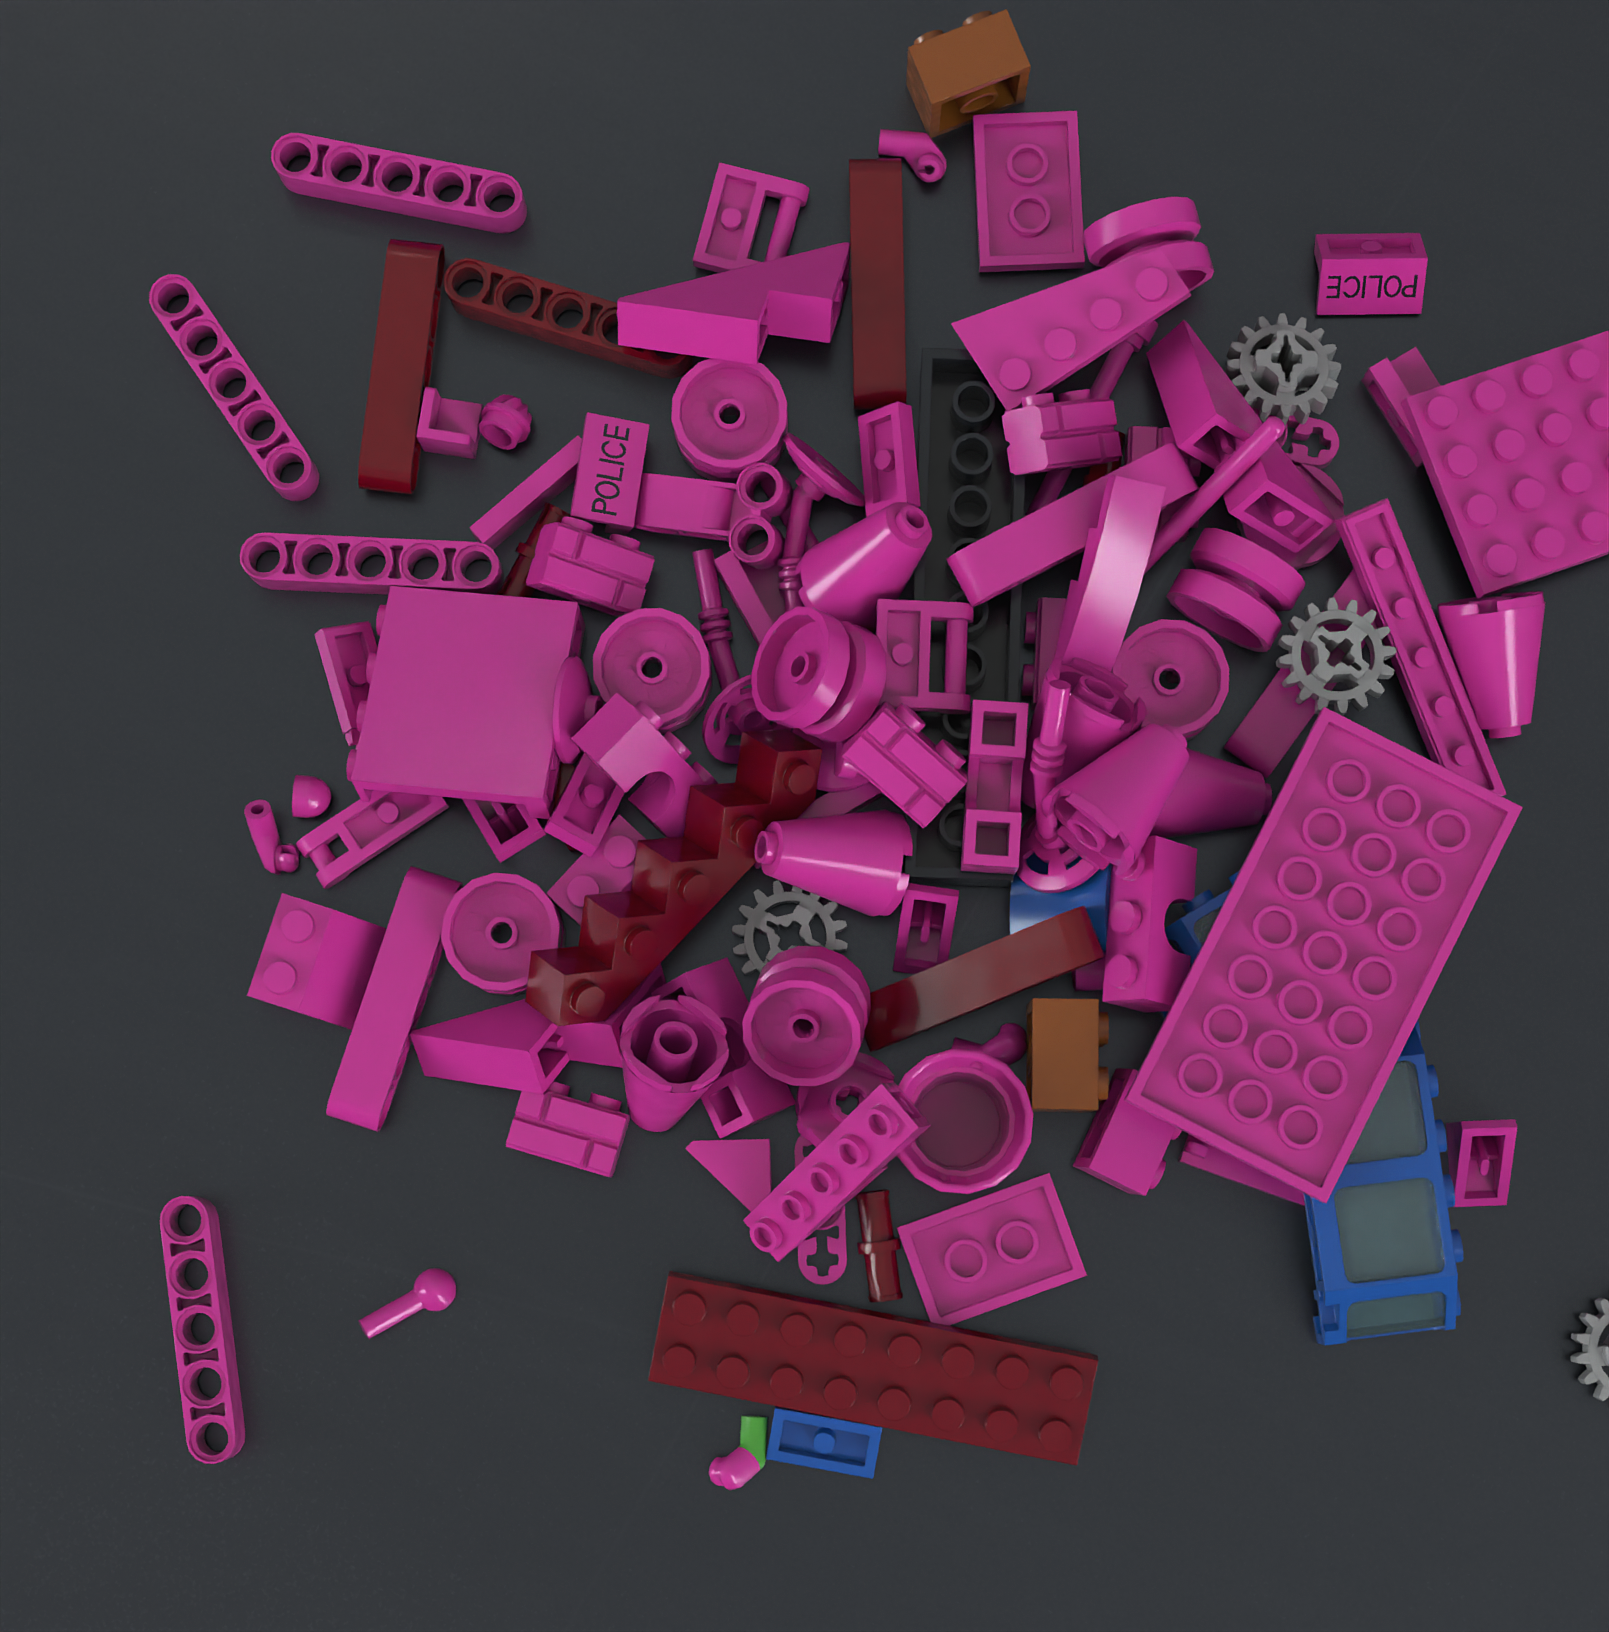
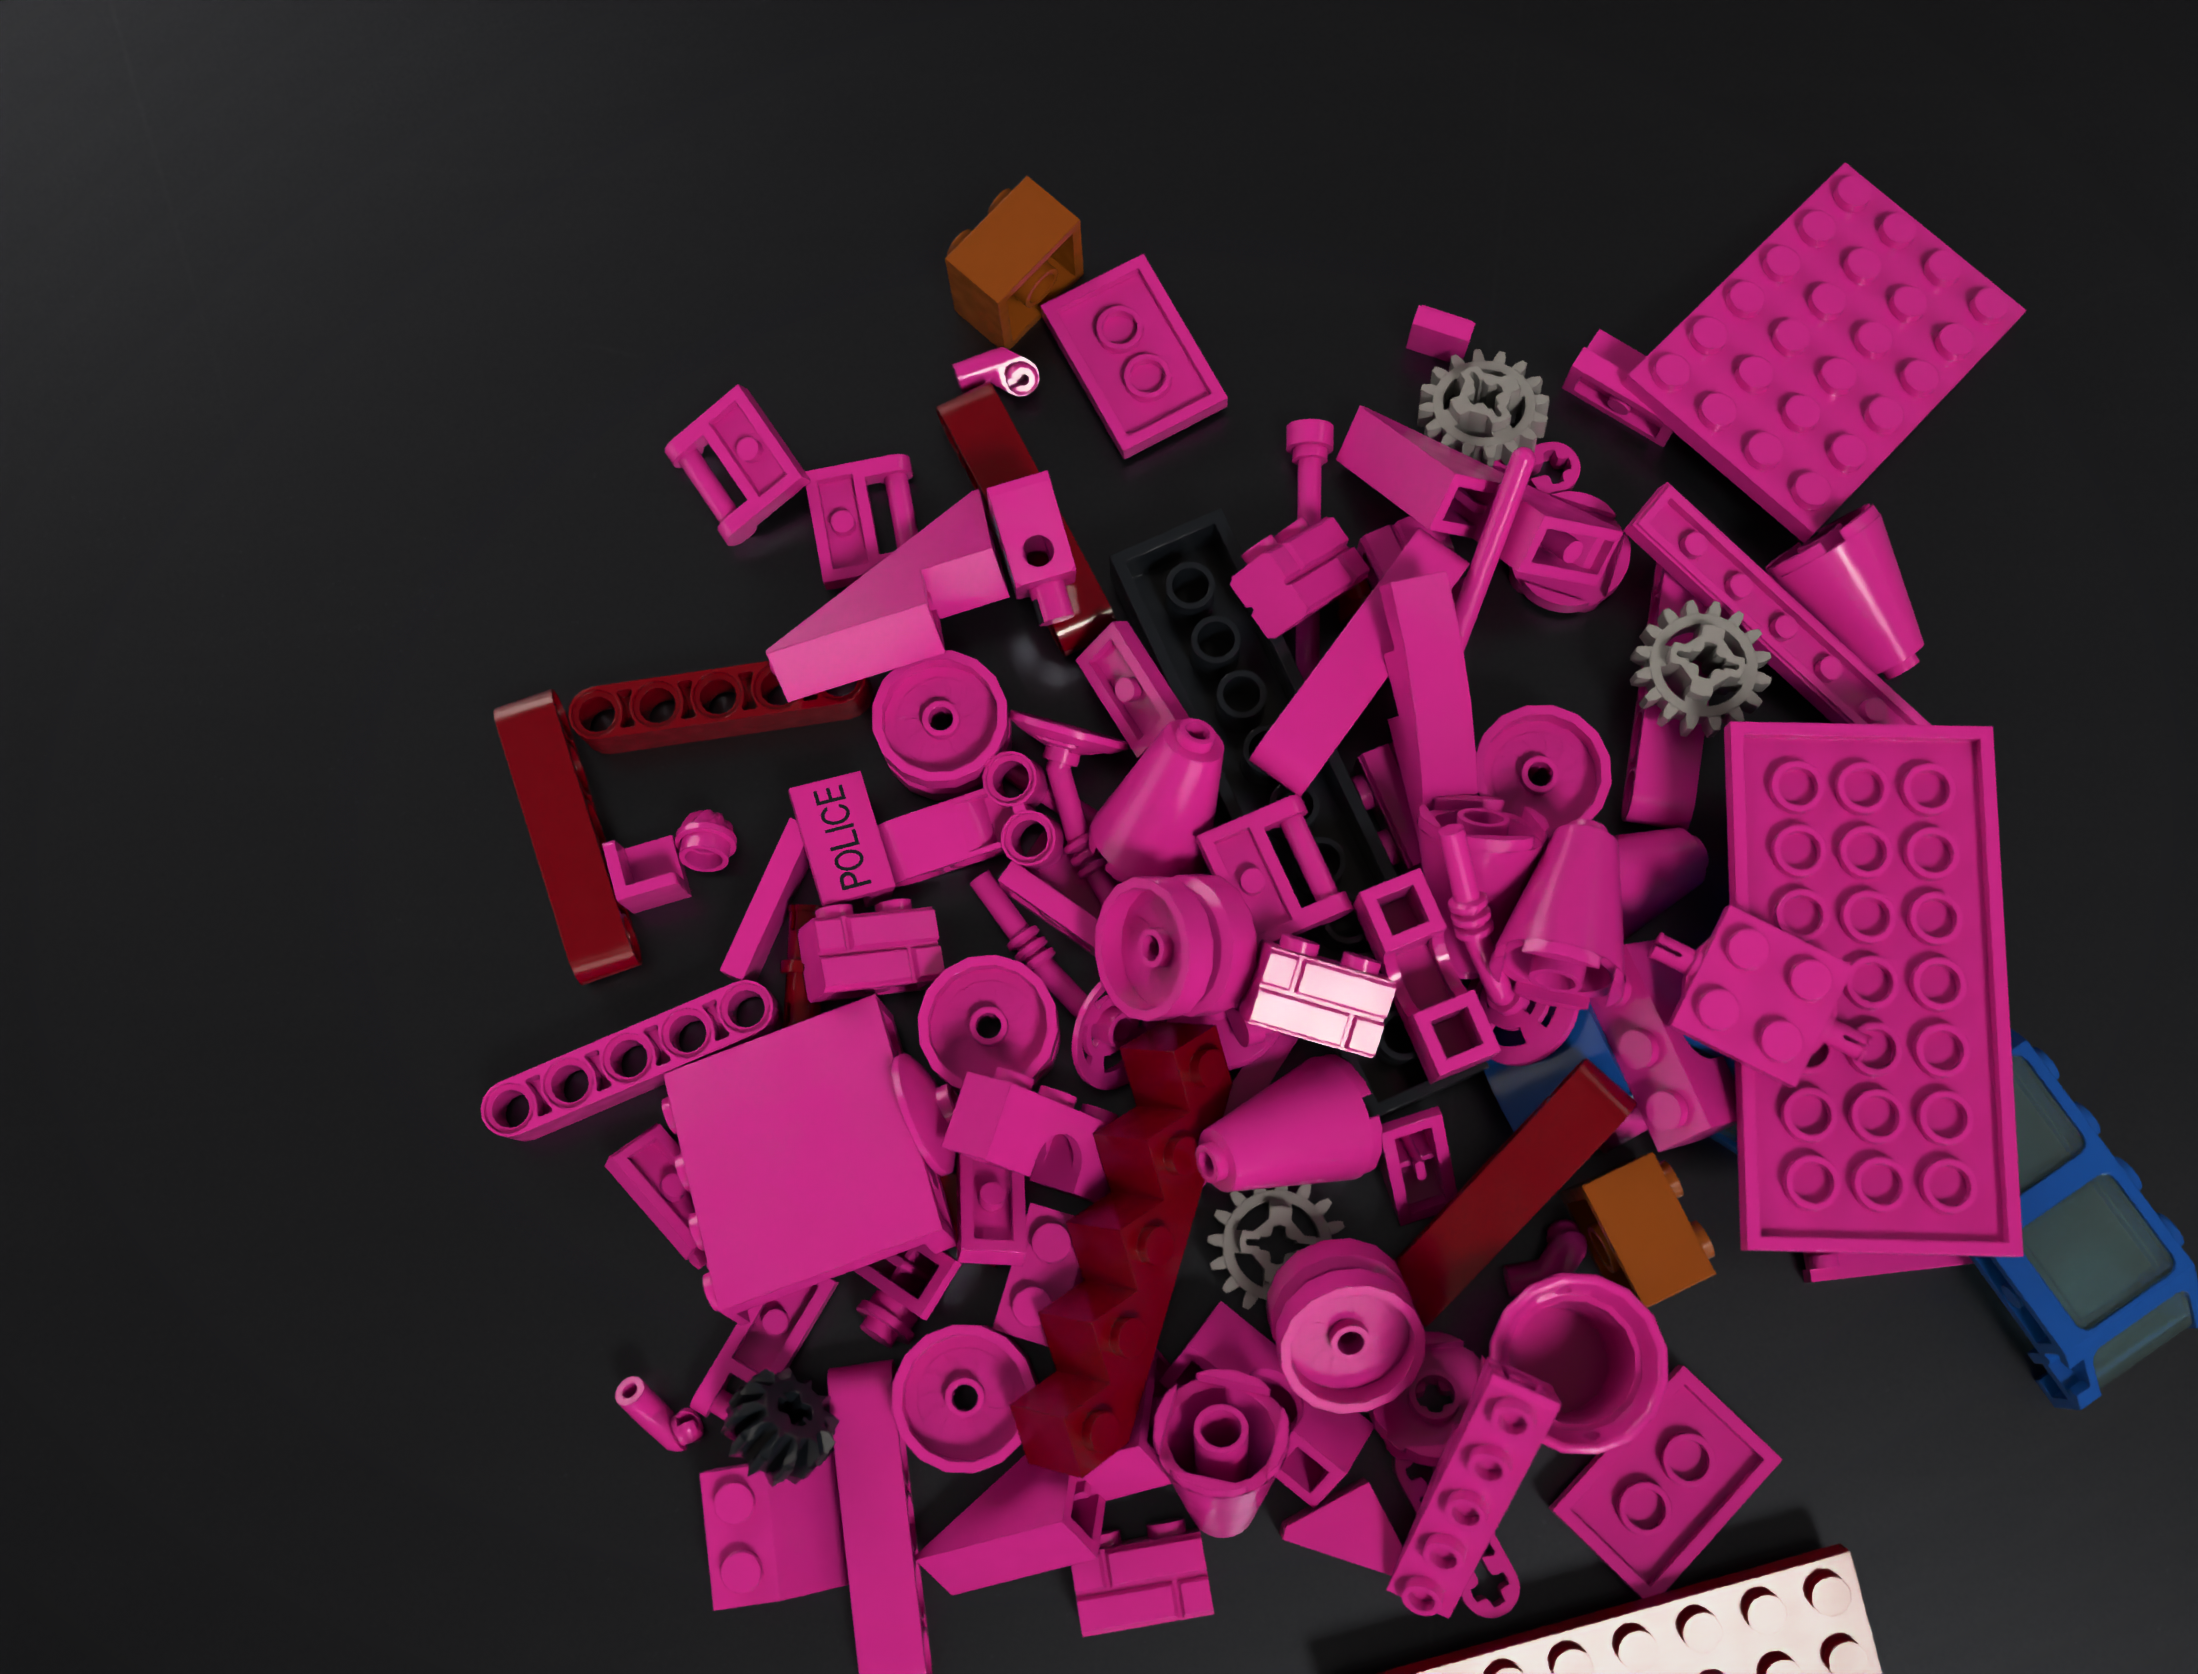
camera: 25 degrees left, 5 degrees down
dark pink beam [149,274,319,501] -> none
dark pink beam [271,133,527,233] -> none
dark pink hinge [292,775,331,818] -> none
dark red pin [855,1189,903,1302] -> none
dark pink wing [951,247,1191,411] -> none
dark pink brick [1073,1068,1182,1196] -> none
dark pink wheel [1083,196,1214,291] -> none
dark pink wheel [1166,528,1306,652] -> none
dark pink panel [1314,233,1428,315] -> none
dark pink slope [1446,1119,1517,1207] -> none
none -> dark pink plate [664,384,811,546]
none -> black gear [721,1367,840,1487]
none -> dark pink plate [856,1290,918,1348]
none -> dark pink torso [987,470,1076,626]
none -> dark pink tile [1406,305,1476,362]
none -> dark pink plate [1648,905,1872,1088]

